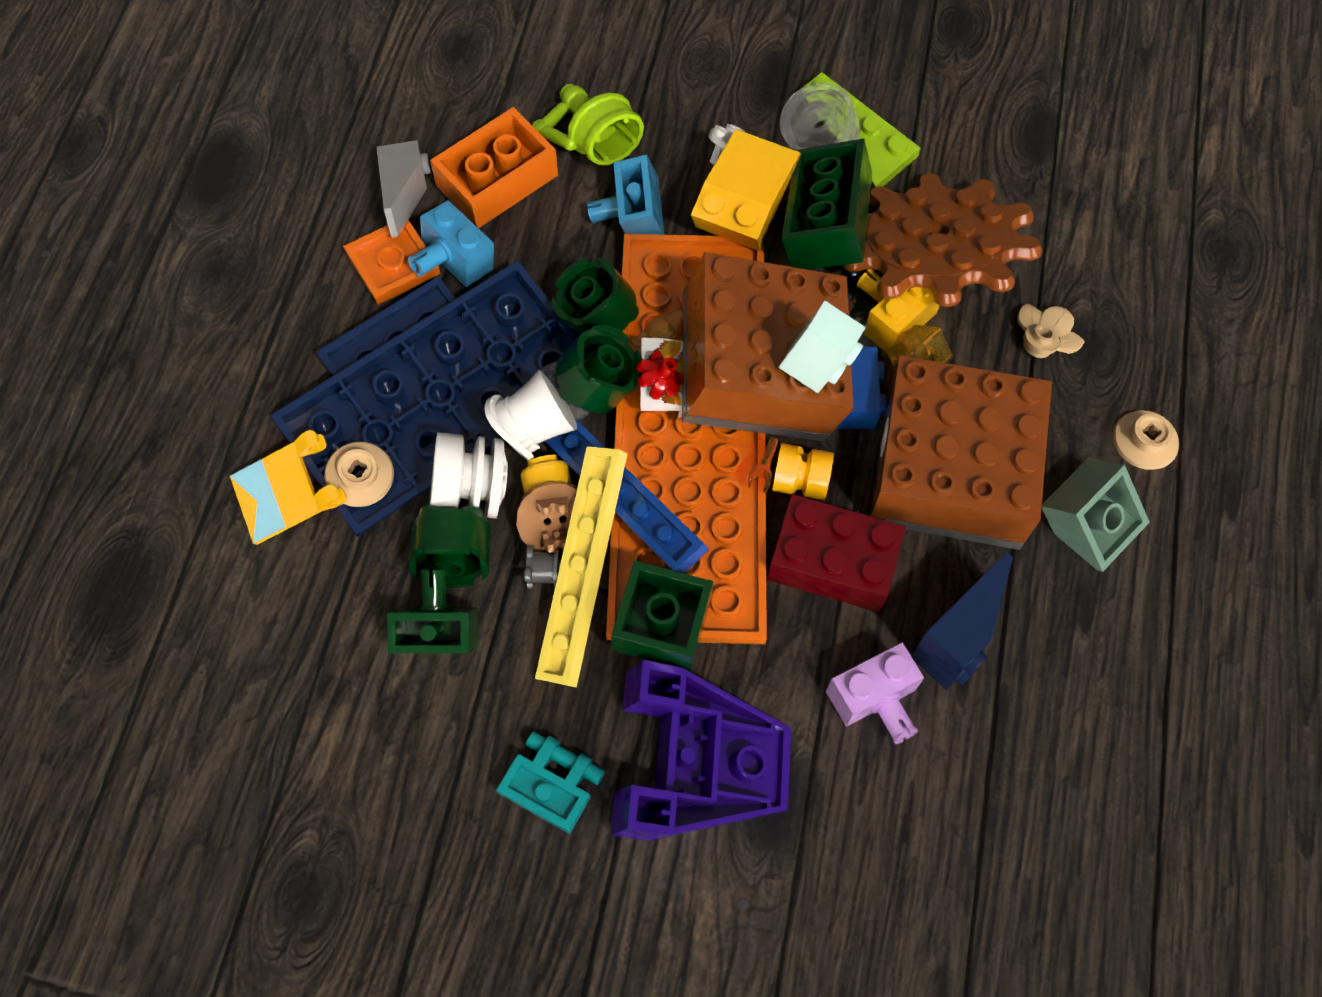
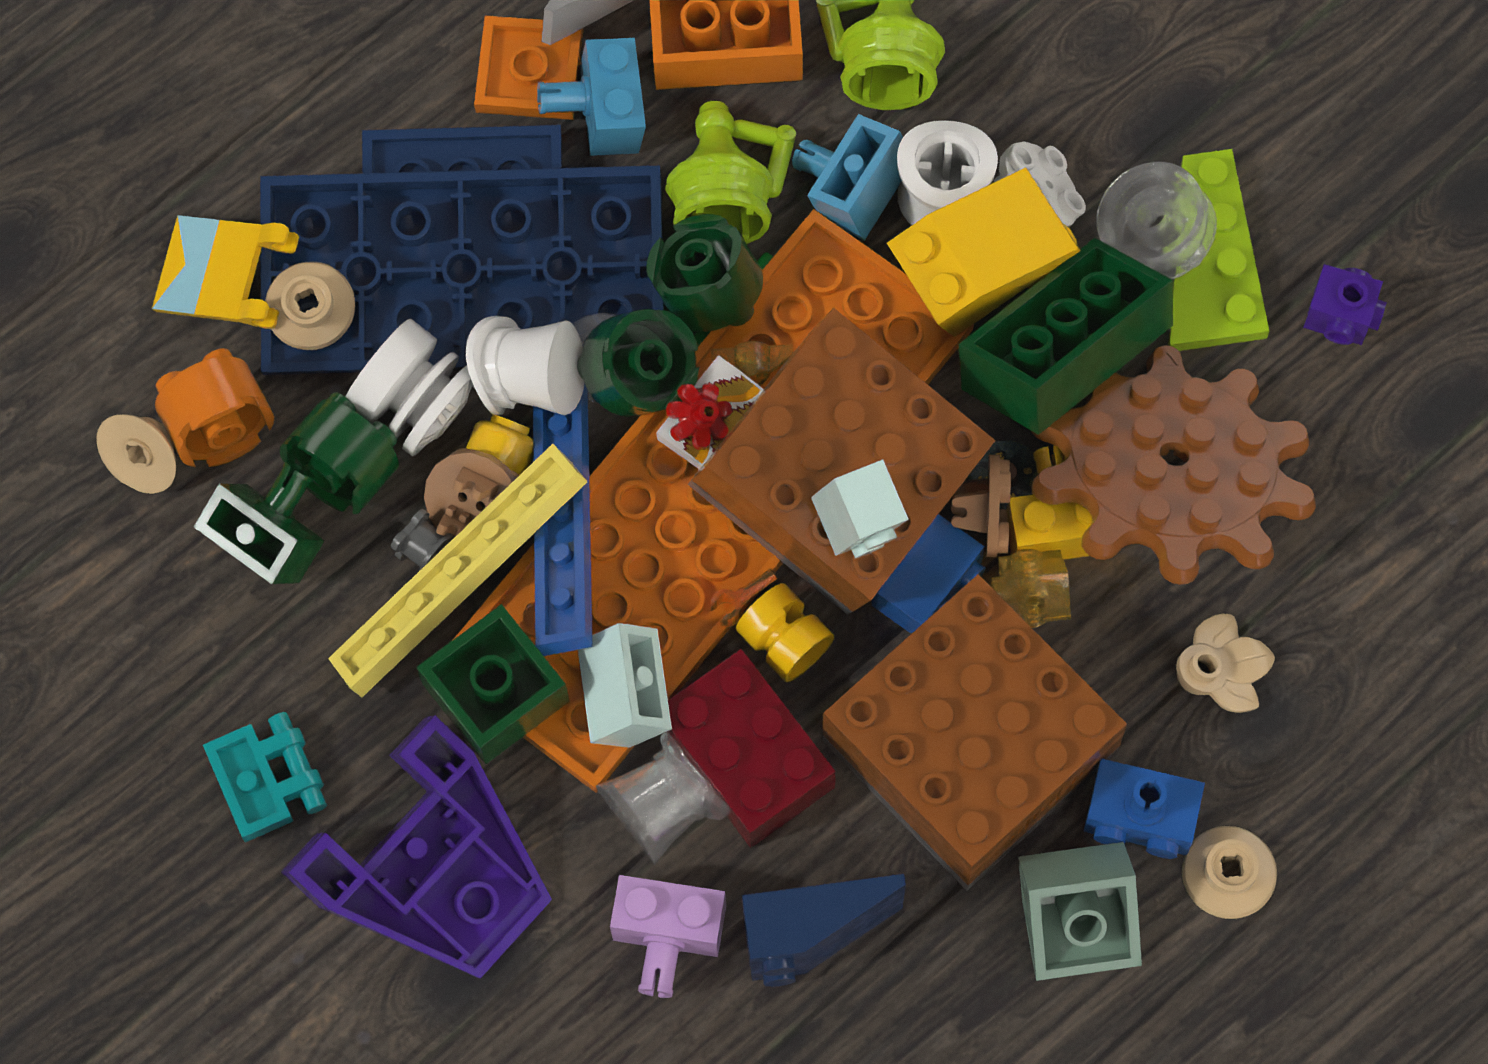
camera: 40 degrees right, 5 degrees up
none -> tan piece [97,414,177,494]
none -> orange brick [155,348,274,467]
none -> light aqua brick [578,623,672,748]
none -> clear hat [596,731,731,865]
none -> lime piece [665,101,796,244]
none -> white hat [897,121,998,225]
none -> medium nougat plate [951,454,1011,557]
none -> blue brick [1083,759,1205,859]
none -> dark purple brick [1303,264,1387,345]

